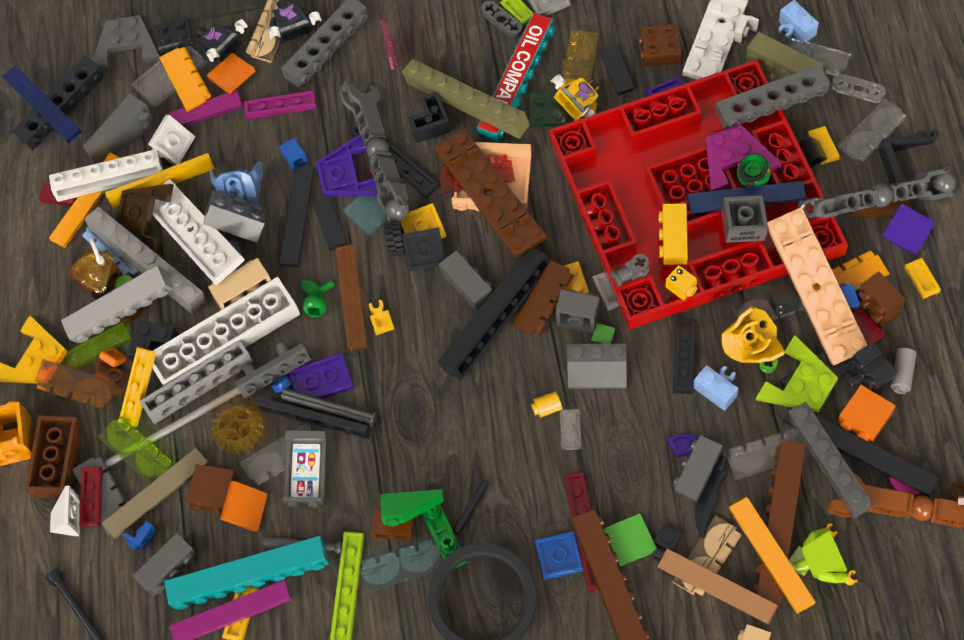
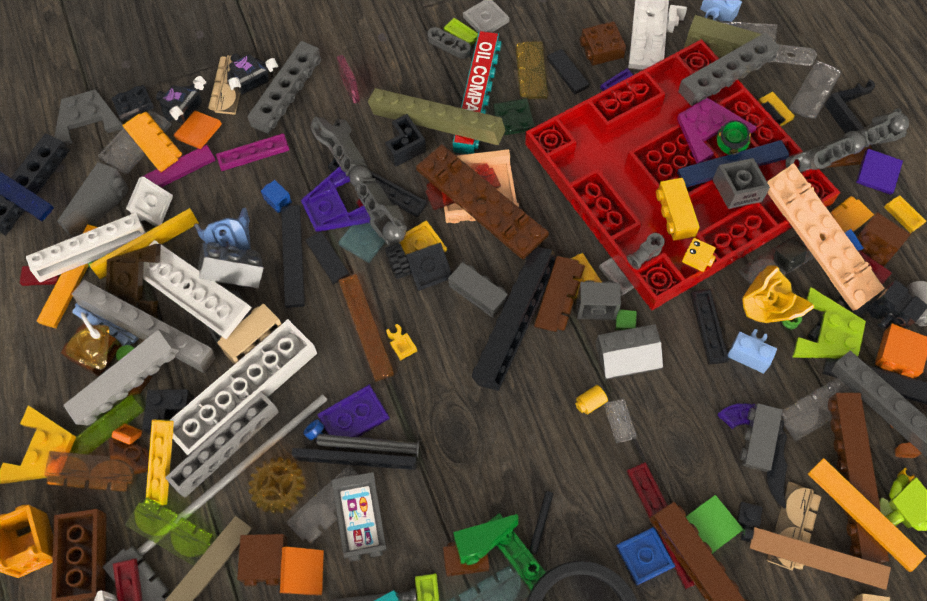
camera: 20 degrees left, 0 degrees up
dark grey plate [235,343,311,399] -> none
green piece [301,279,335,317] -> none
torso [551,74,599,121] -> none

